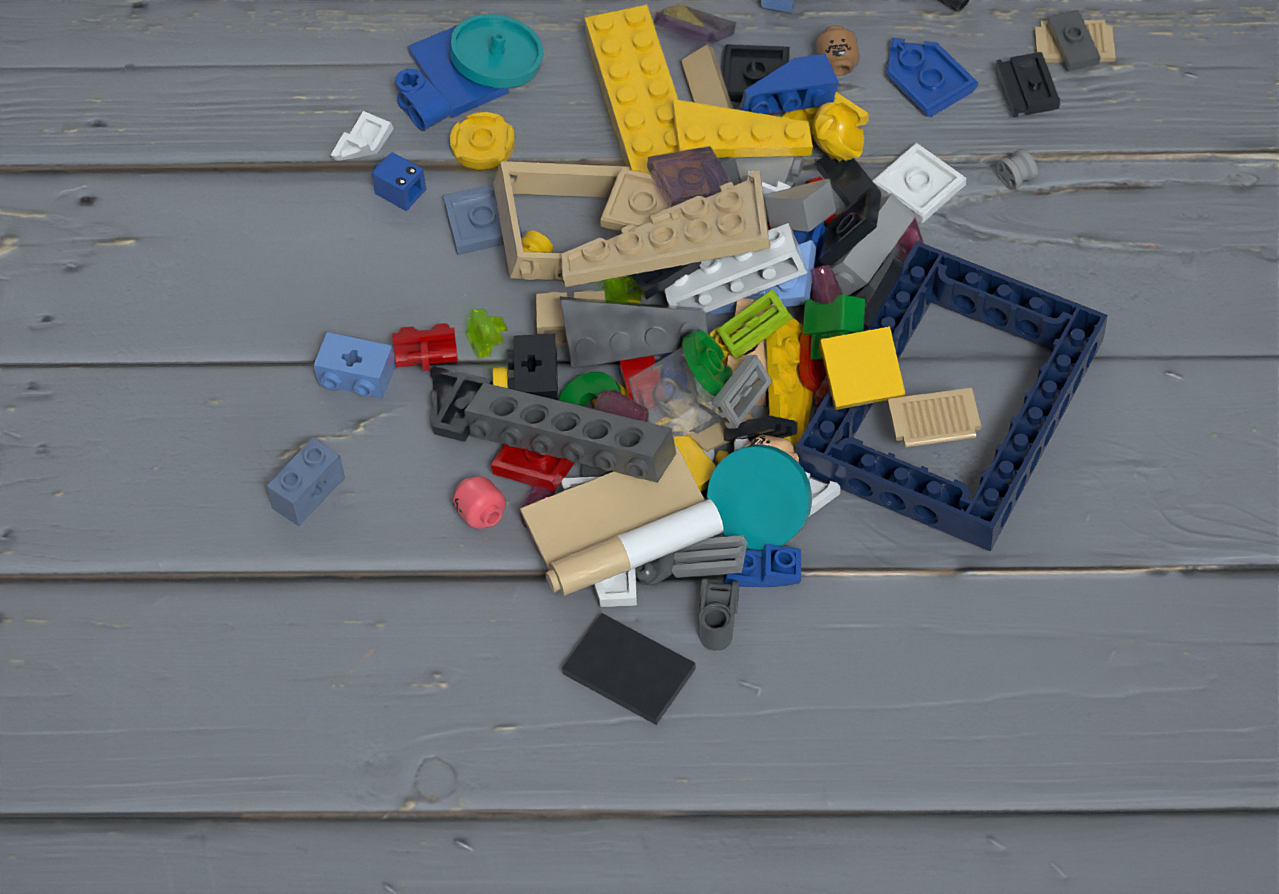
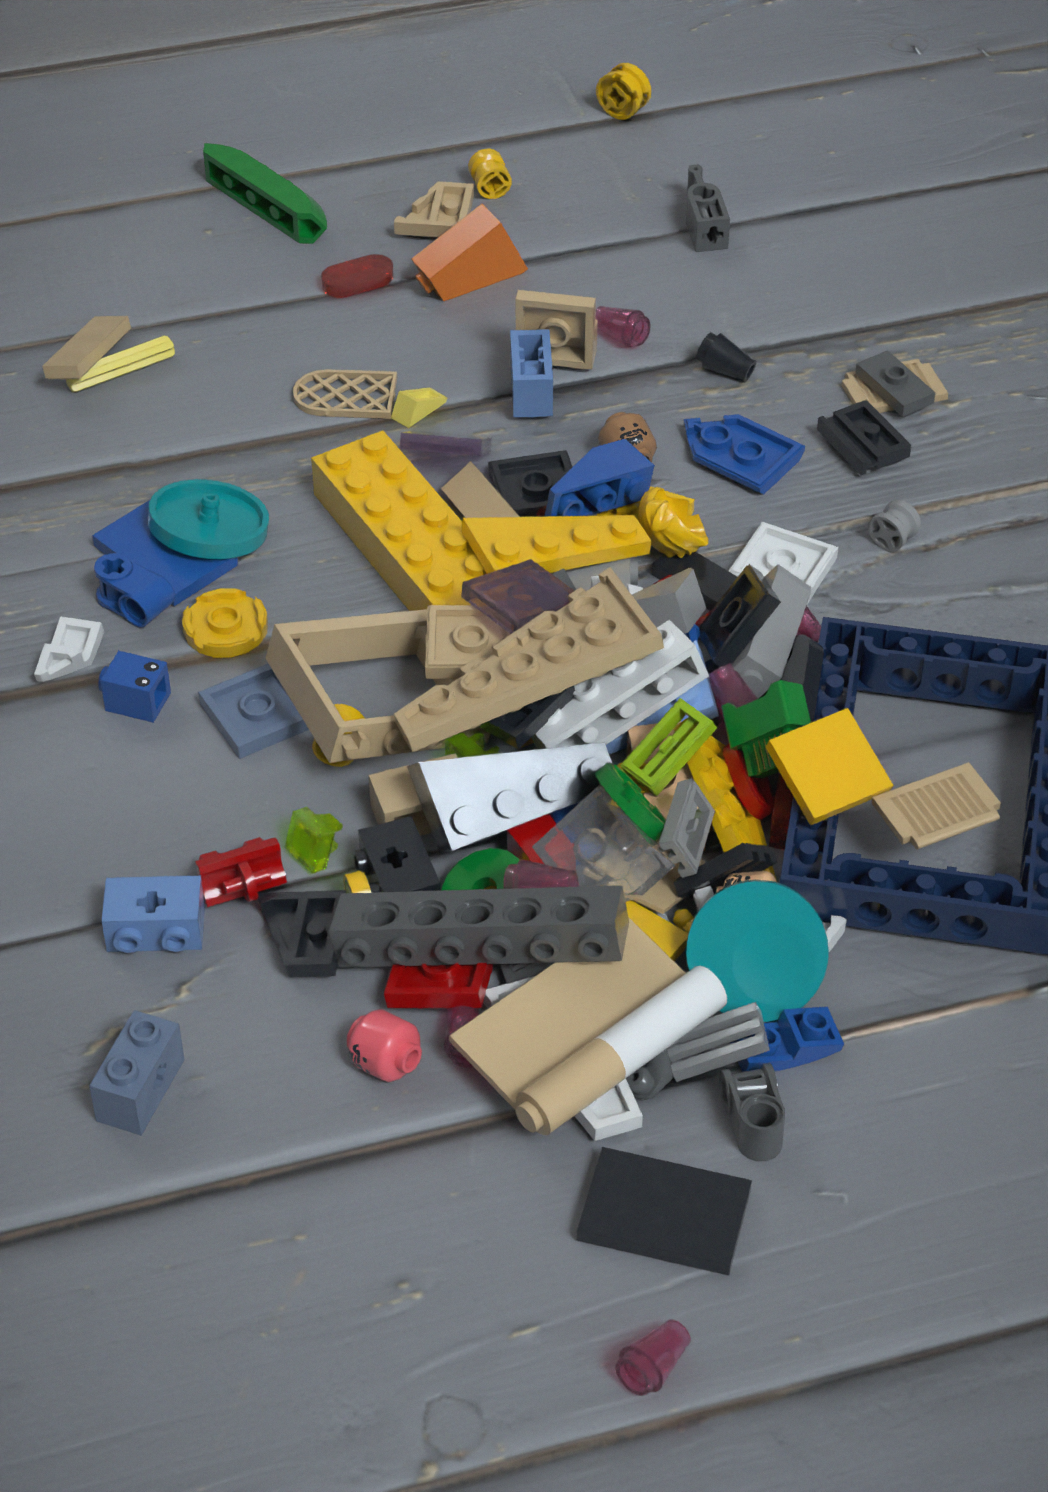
camera: 20 degrees left, 10 degrees down
none -> clear pink cone [615,1319,691,1396]

